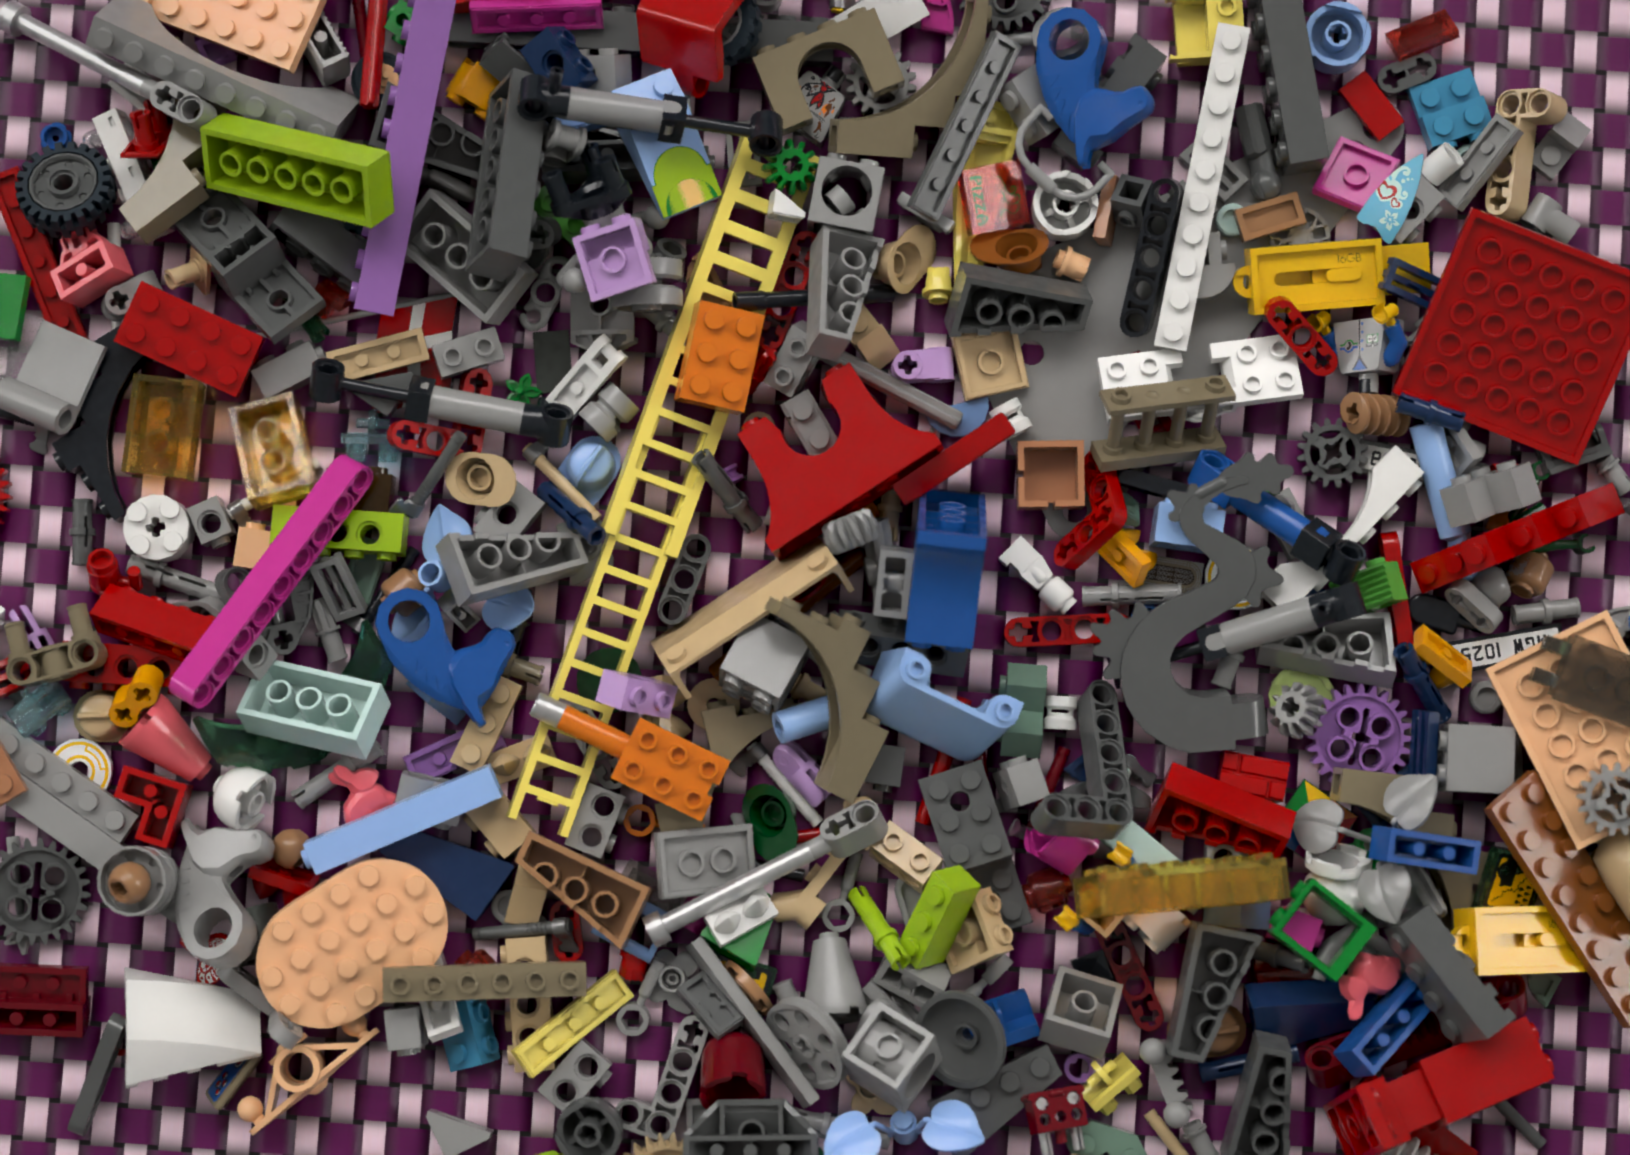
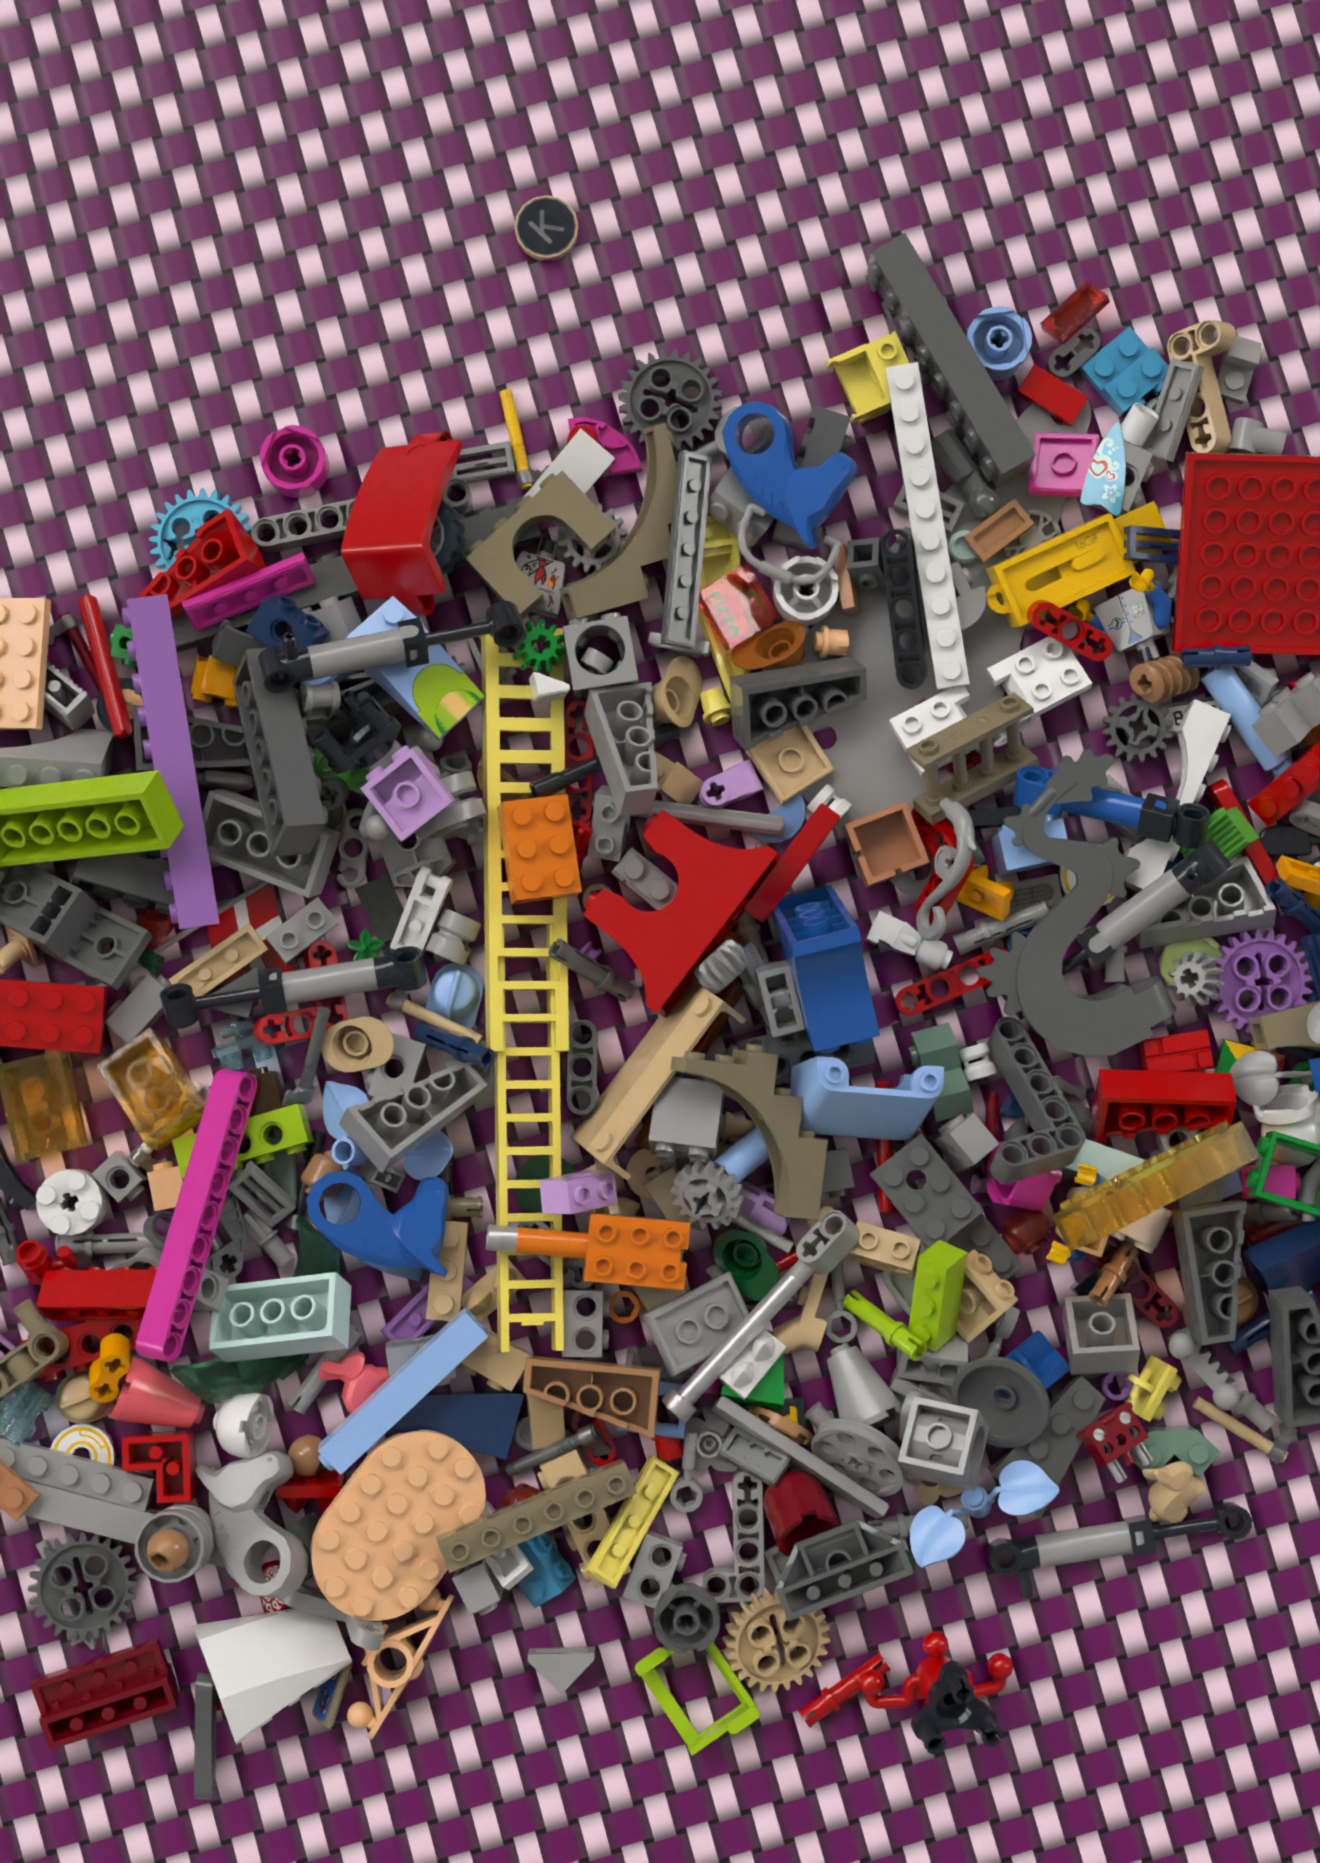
camera: 25 degrees left, 0 degrees up
none -> light grey gear [670,1160,744,1229]
none -> light grey plant [916,798,977,941]
none -> medium nougat pin [1088,1242,1139,1307]

